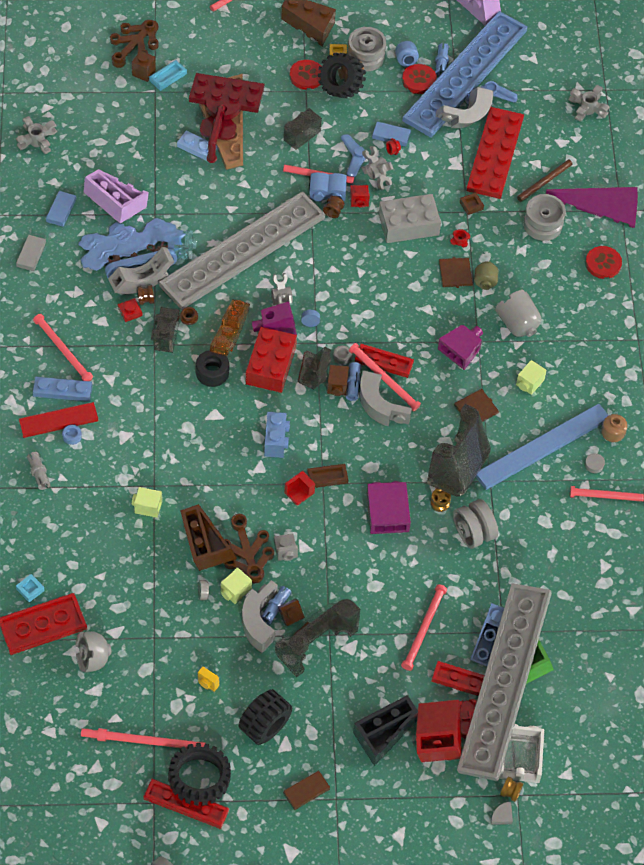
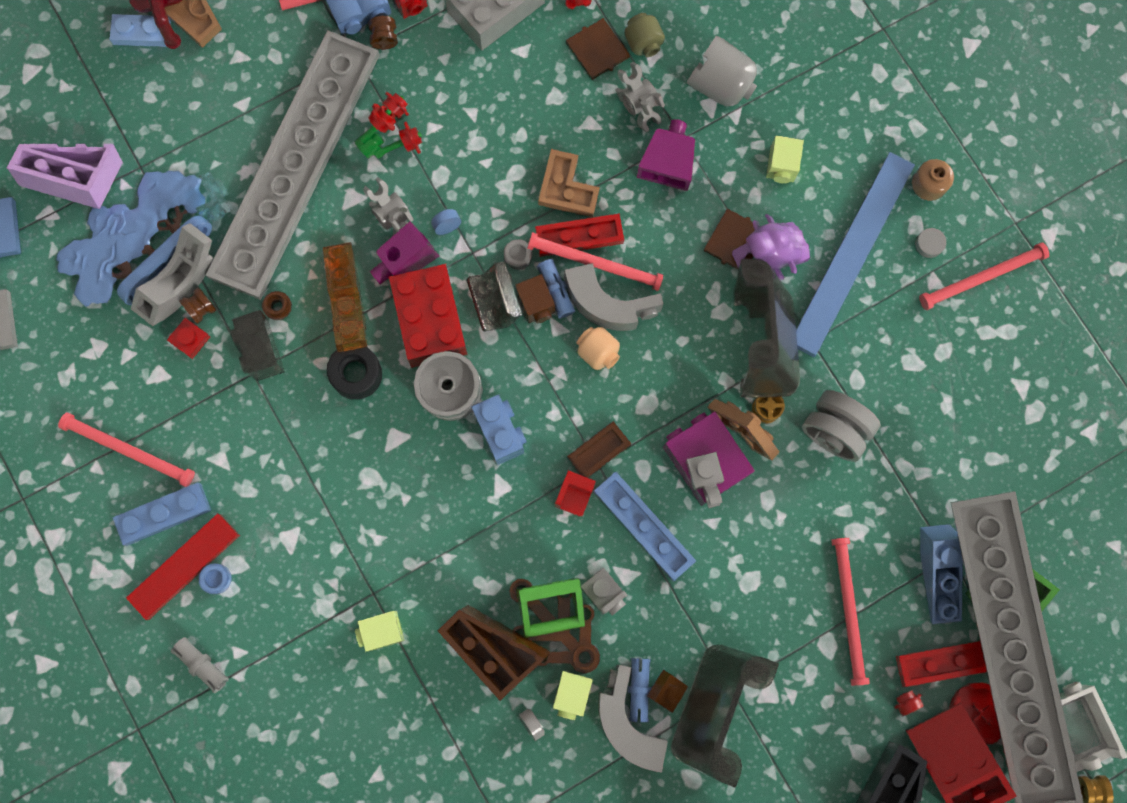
camera: 30 degrees left, 20 degrees up
none -> red plant [354,91,423,159]
none -> light grey wheel [414,351,483,421]
none -> bright green tile [516,578,585,638]
none -> medium nougat plate [538,149,600,217]
none -> light nougat head [577,327,620,370]
none -> medium blue plate [593,472,696,581]
none -> light grey pin [615,62,665,132]
none -> light grey plate [686,452,724,508]
none -> medium nougat plate [707,398,779,461]
none -> medium lavender piece [732,214,810,283]
none -> red plate [894,690,924,717]

